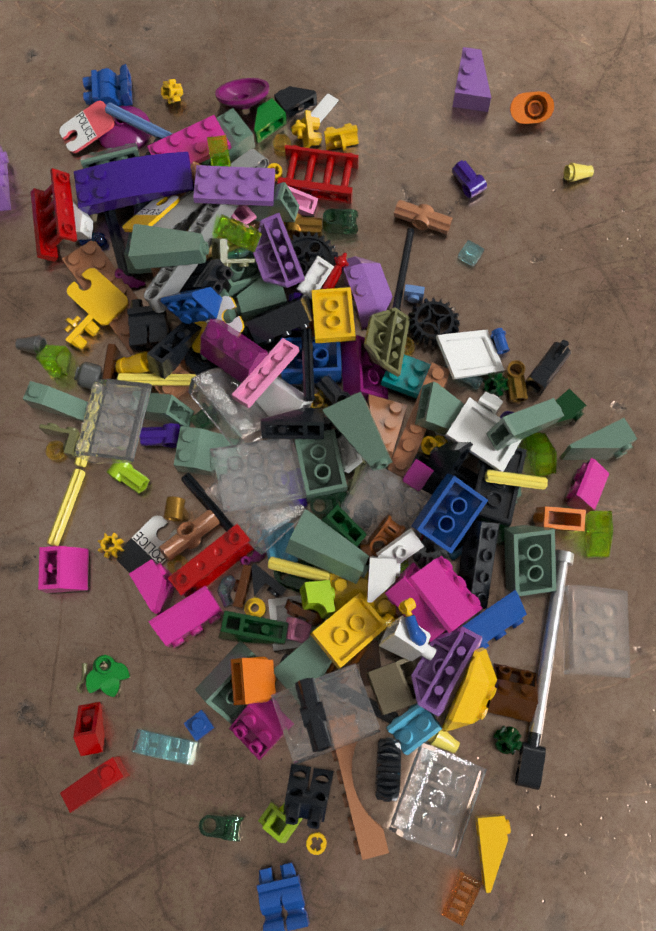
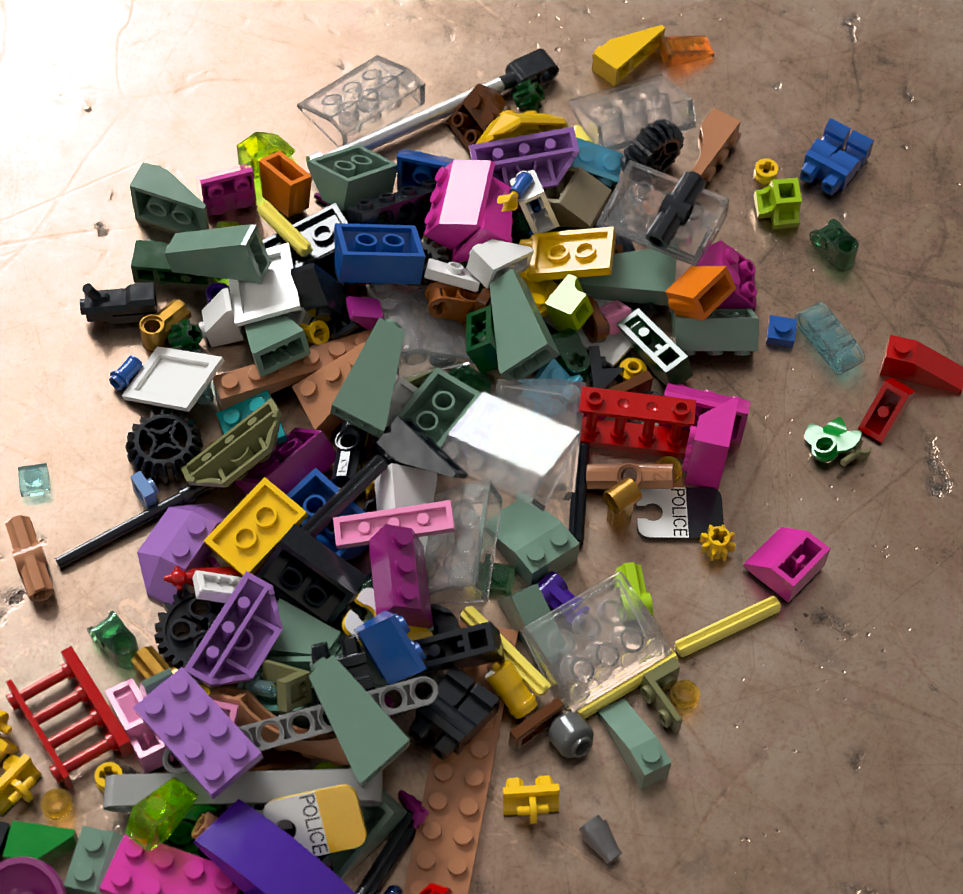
camera: 140 degrees left, 15 degrees down
clear neon green slope [36,345,72,377] -> none
yellow piece [67,268,129,325] -> none
clear neon green slope [214,214,262,252] -> none
light yellow axle [268,557,330,581] -> none
black hips [283,763,334,829] -> none

